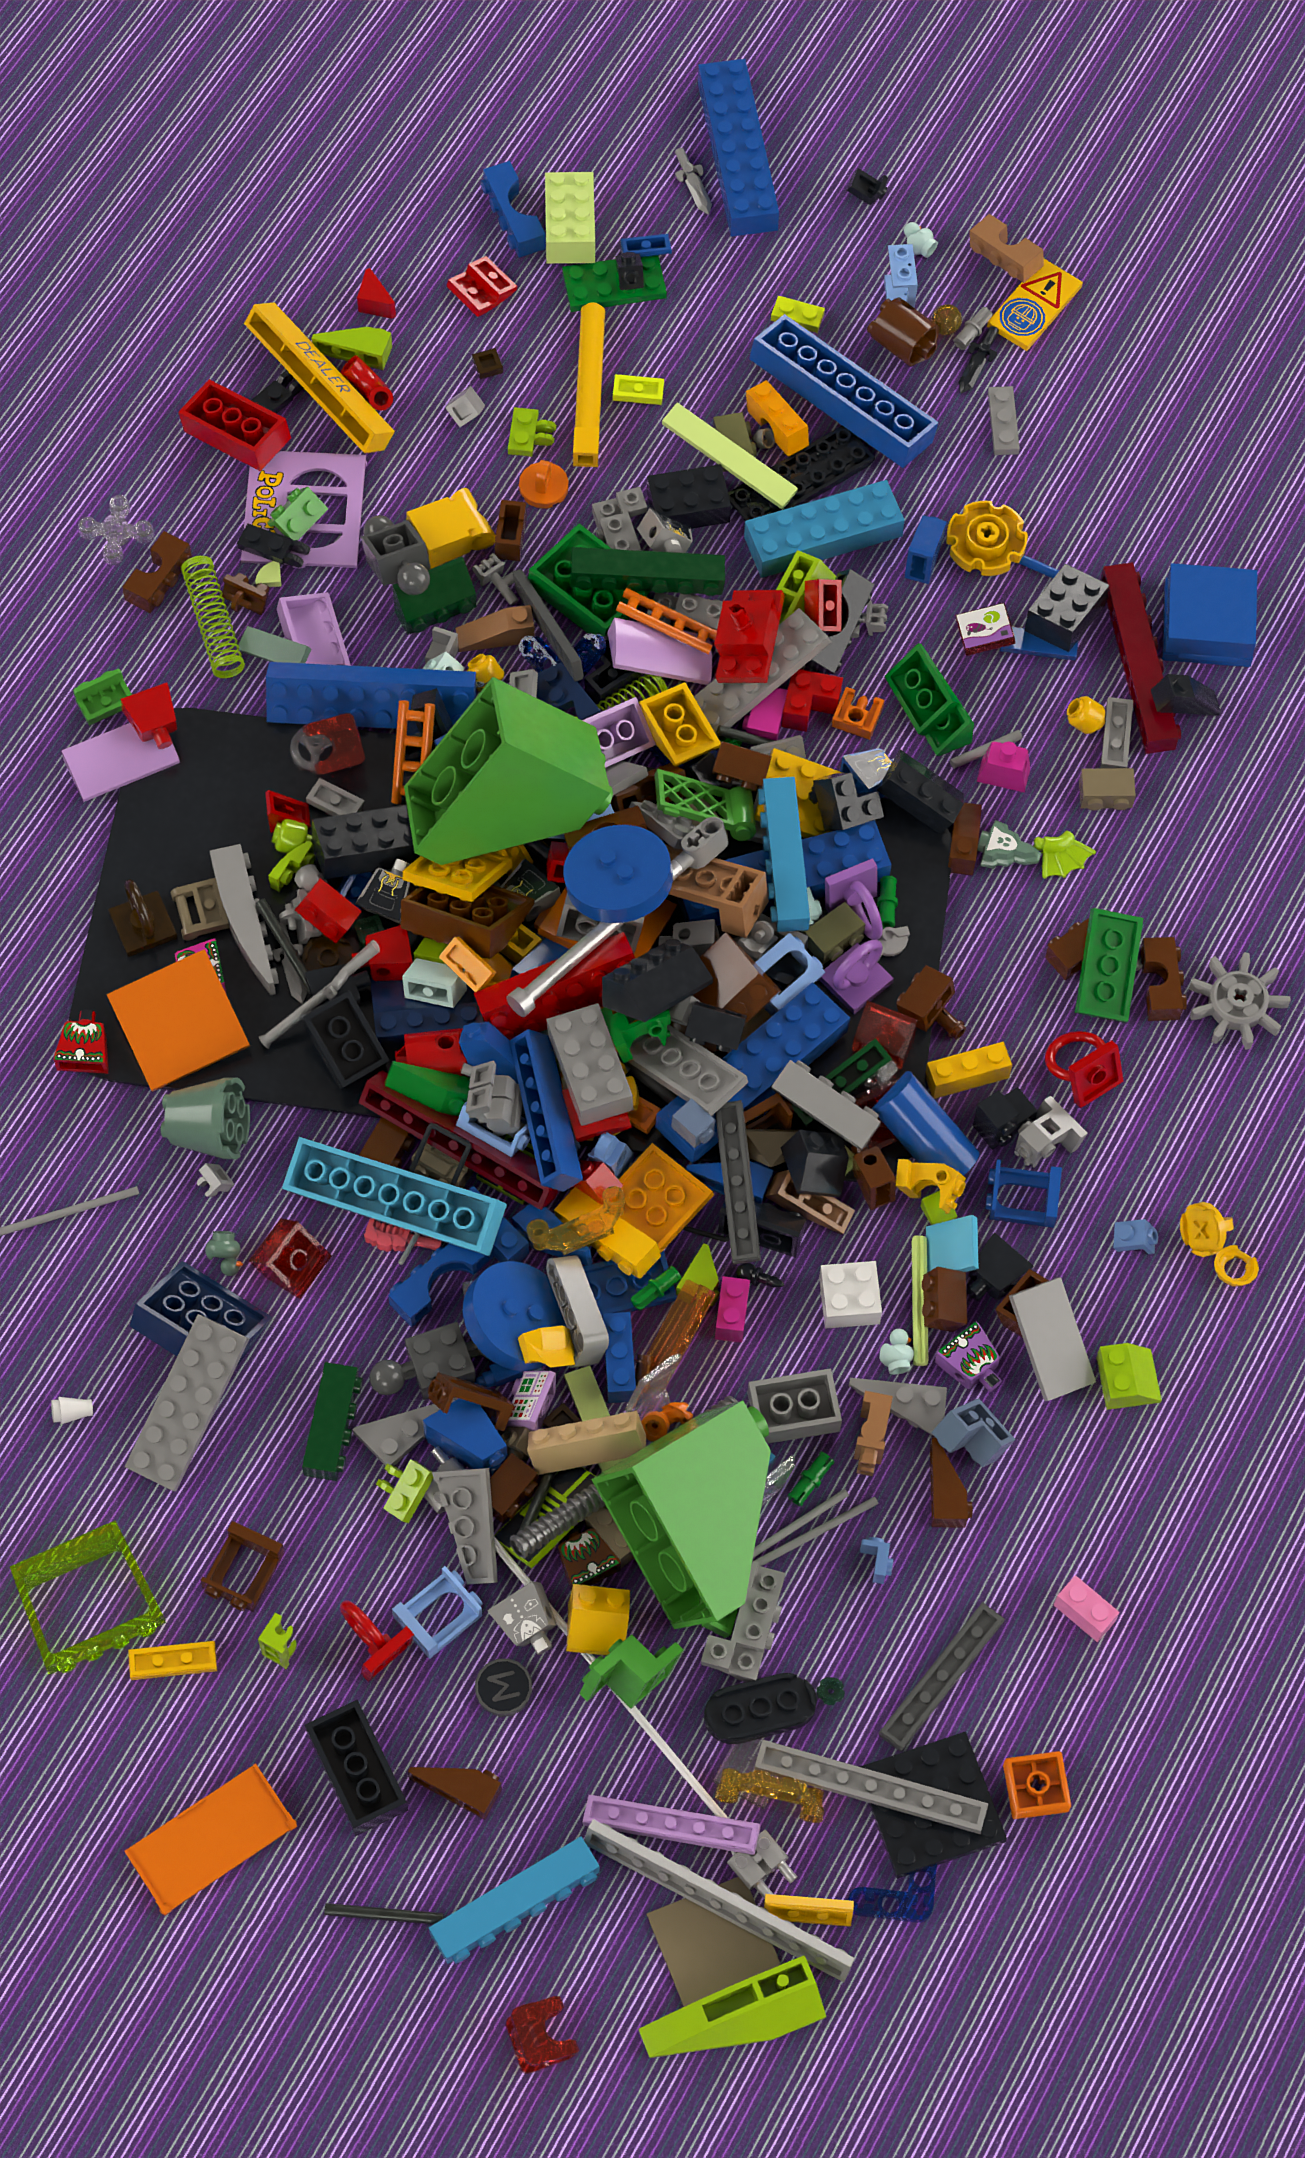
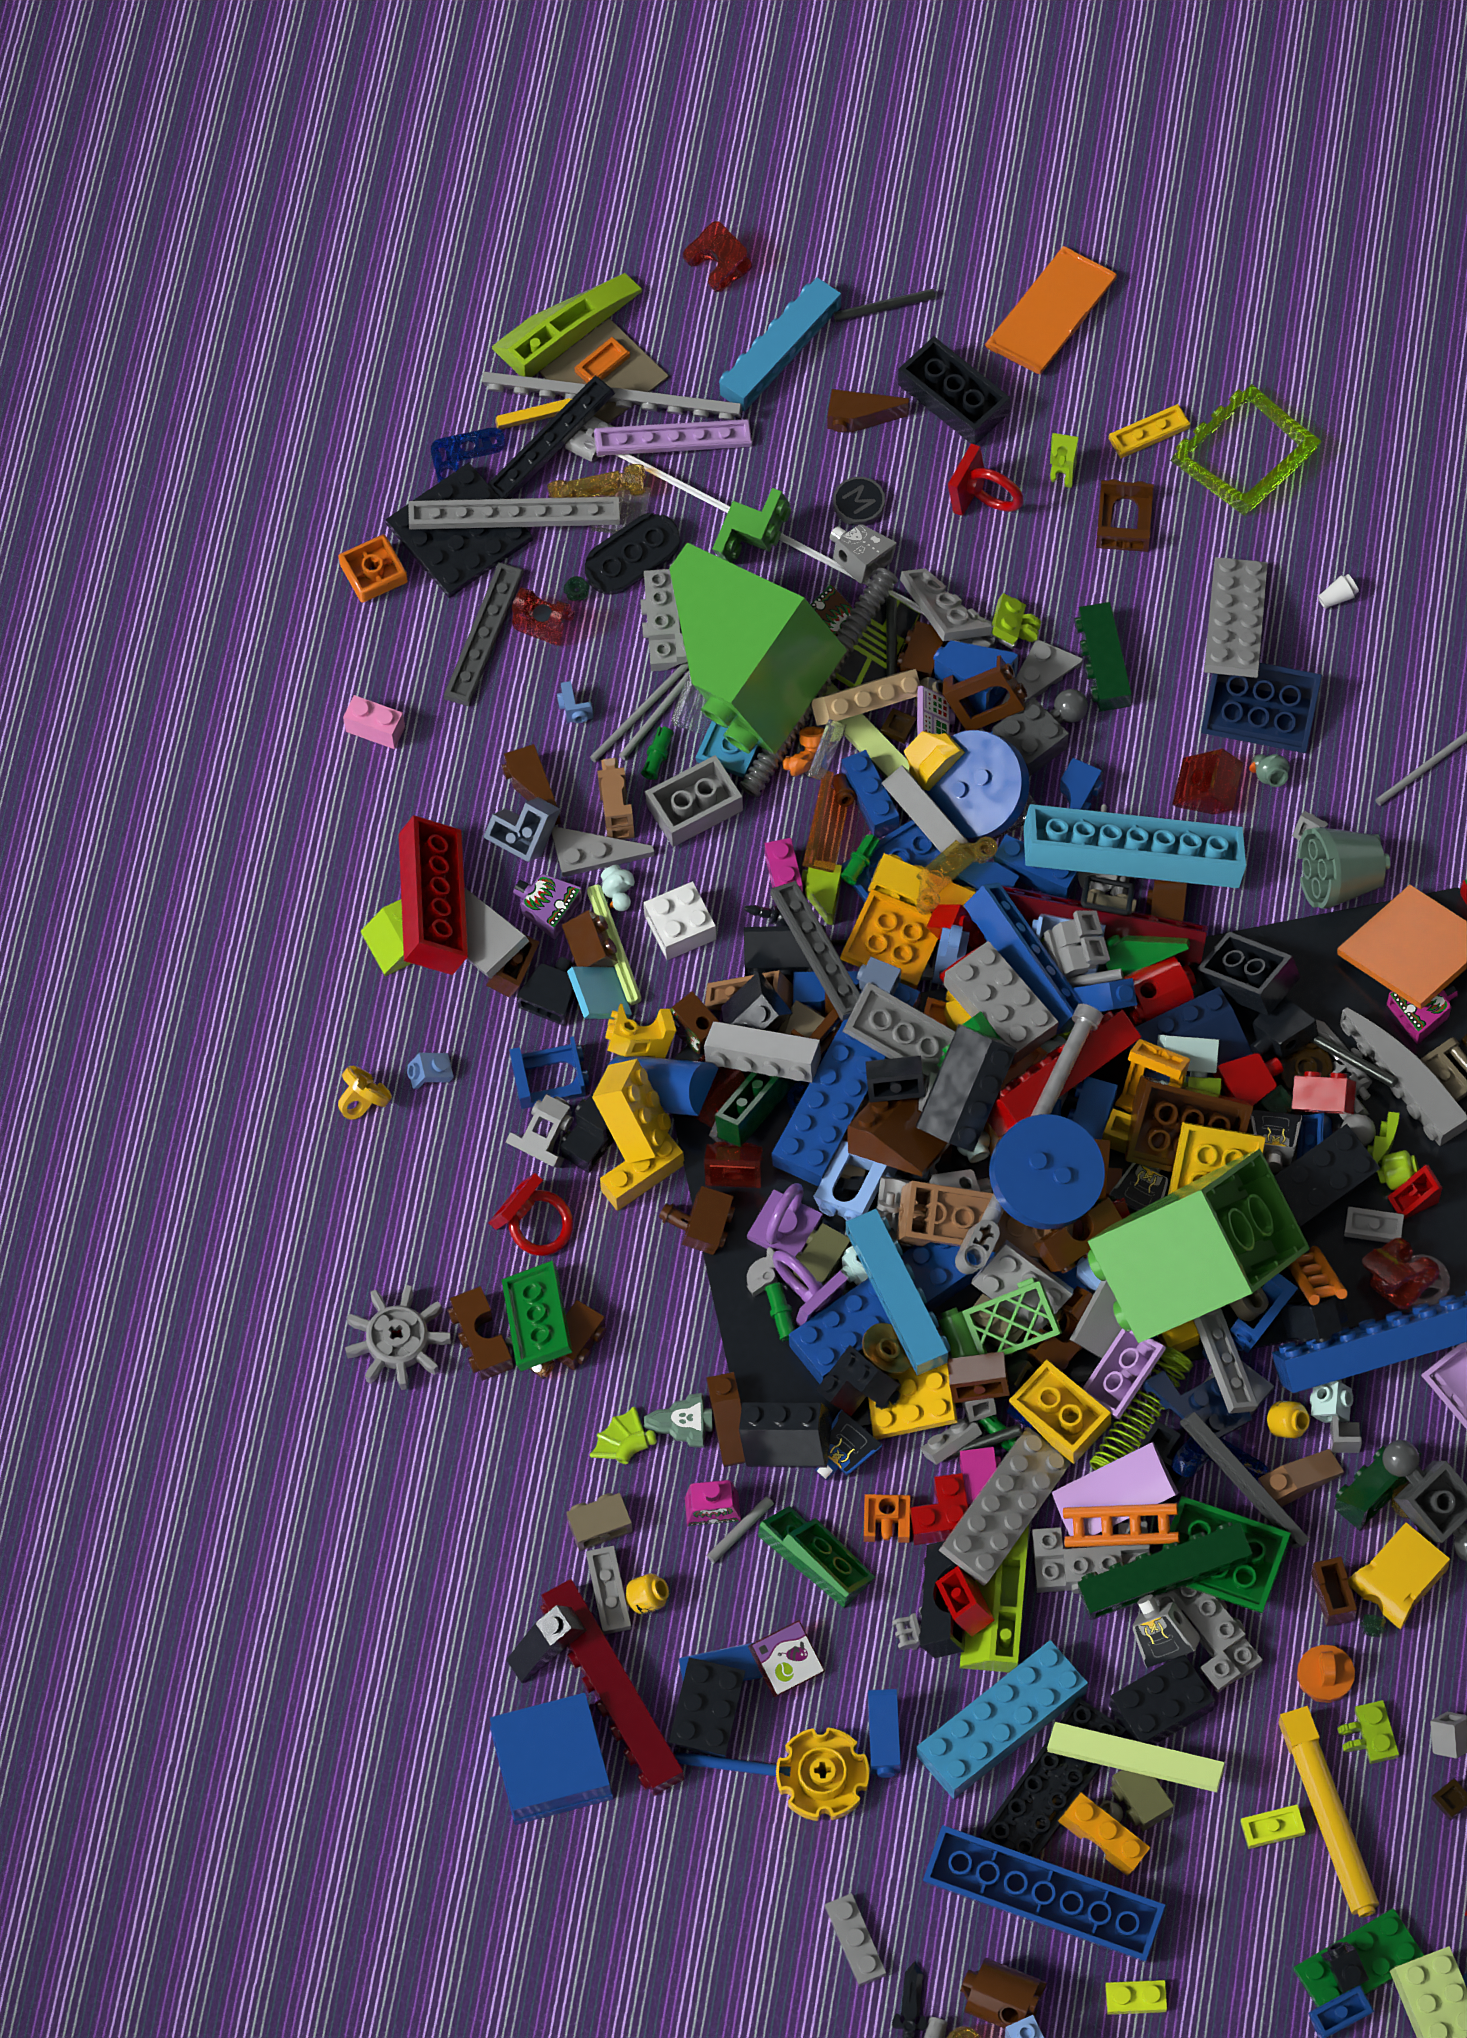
camera: 165 degrees right, 0 degrees up
light grey piece [259,940,380,1049] -> none
light blue panel [392,1566,483,1659] -> none
light grey arm [472,553,518,606] -> none
yellow slope [566,1584,630,1655] -> none
red brick [714,590,785,683] -> none
yellow piece [1214,1245,1259,1286] -> none
none -> red brick [399,815,468,975]
none -> black tile [488,375,615,499]
none -> clear red piece [512,586,575,646]
none -> orange tile [574,337,630,383]
none -> yellow piece [592,1059,671,1163]
none -> pearl gold dish [862,1323,912,1374]
none -> clear green plate [1359,1614,1387,1637]

